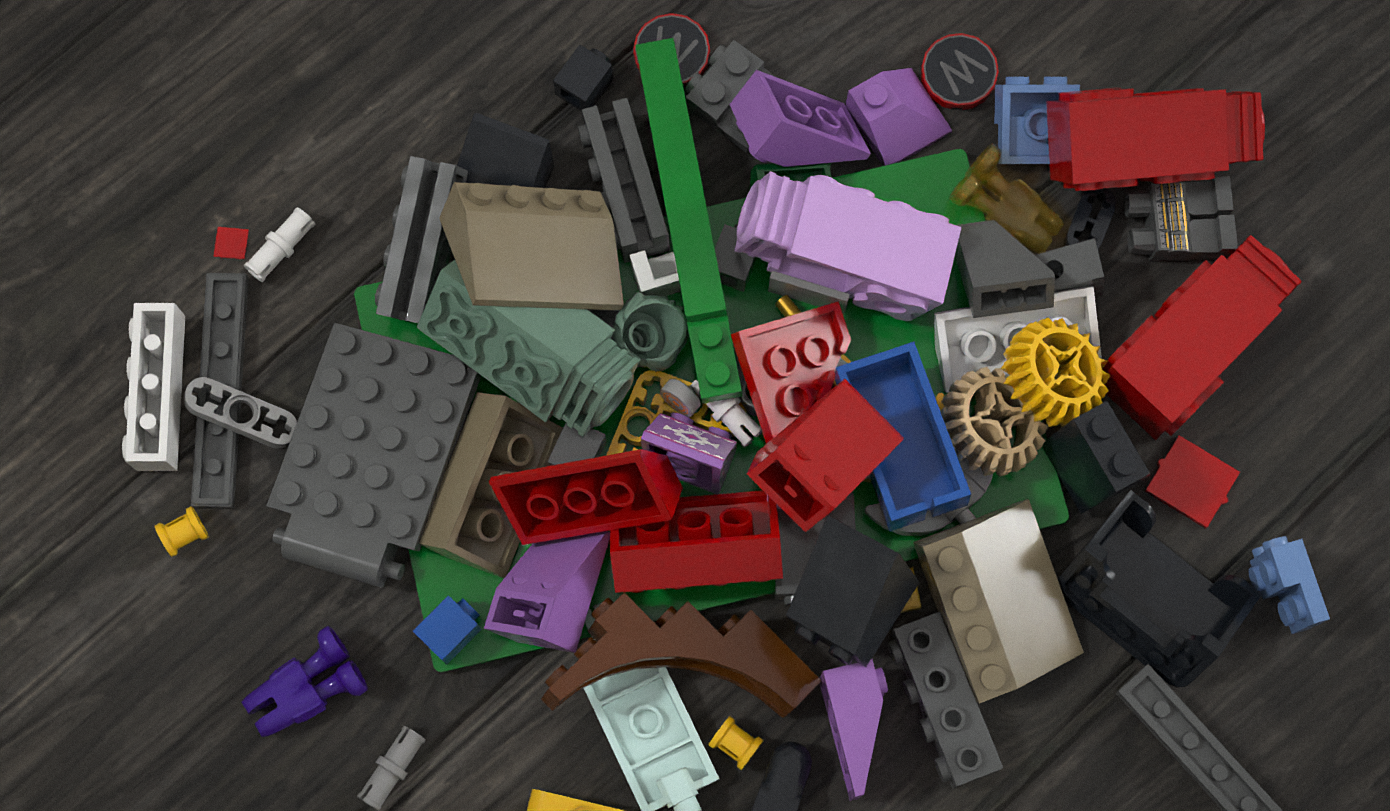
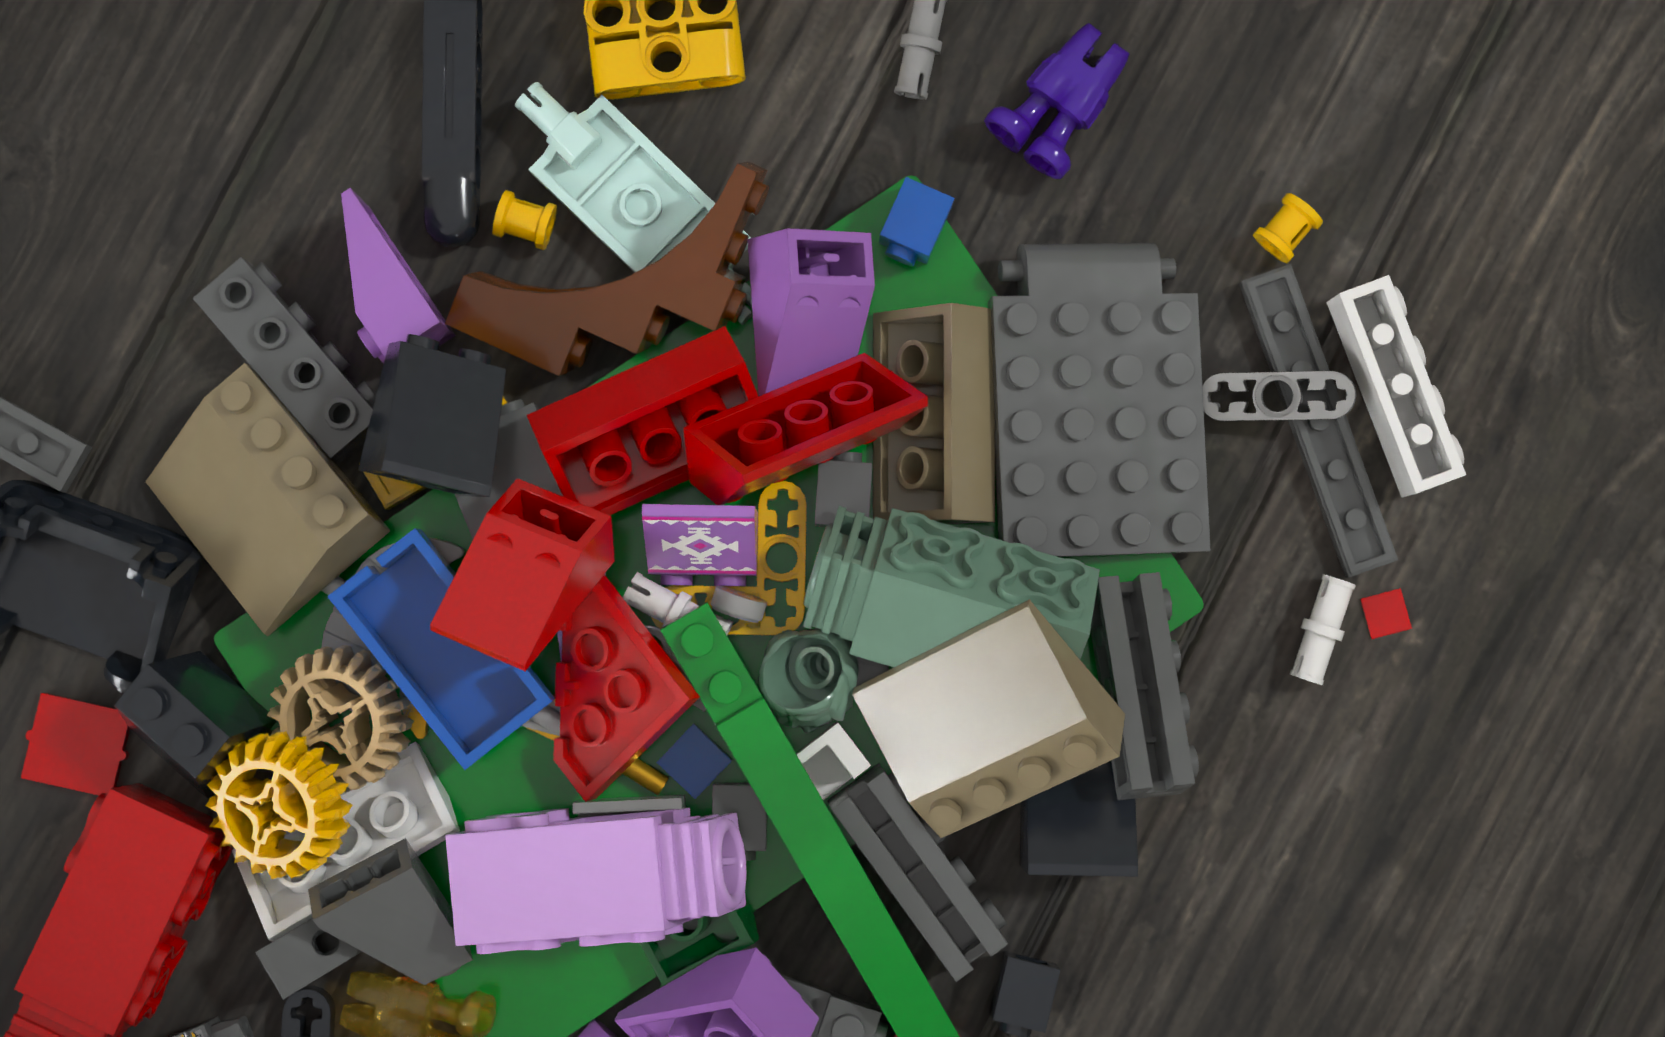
camera: 155 degrees right, 10 degrees up
none -> blue tile [656,723,732,799]

